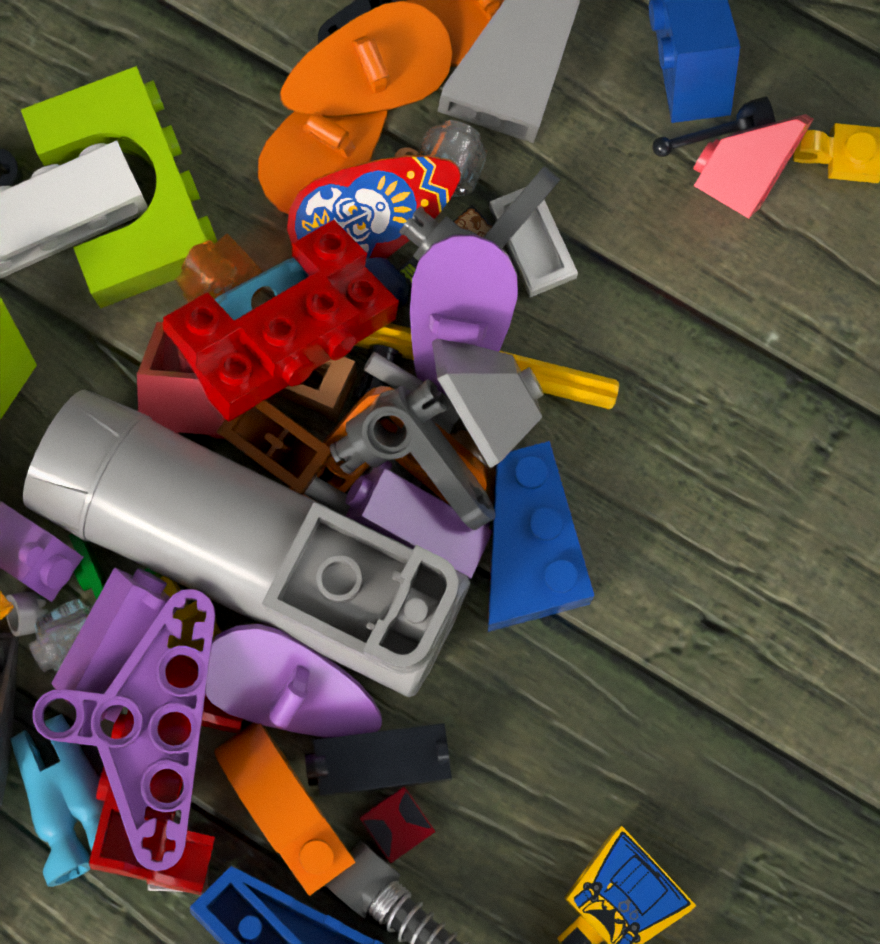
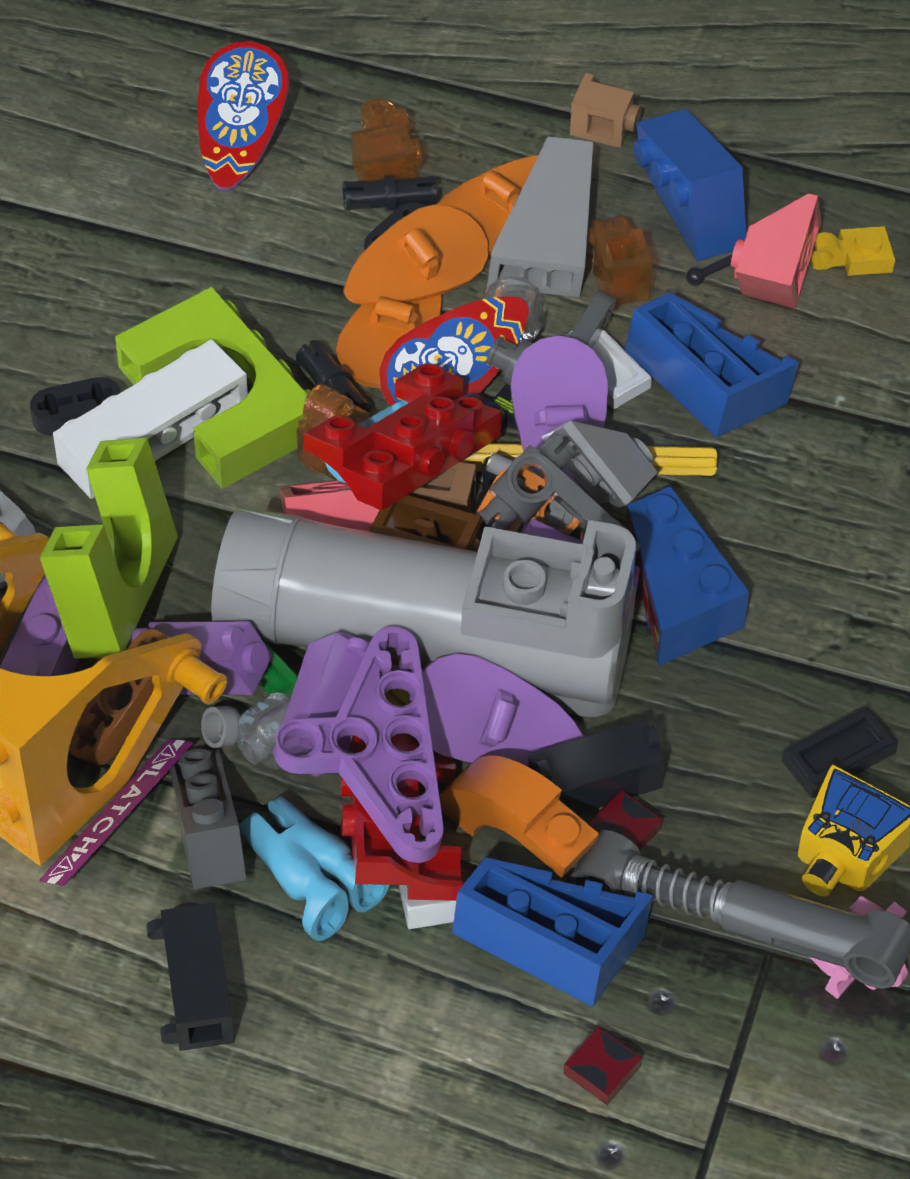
camera: 15 degrees left, 25 degrees down
none -> black pin [296,340,371,424]
none -> clear orange brick [587,215,652,305]
none -> blue wedge [624,293,799,438]
none -> black tile [782,706,898,798]

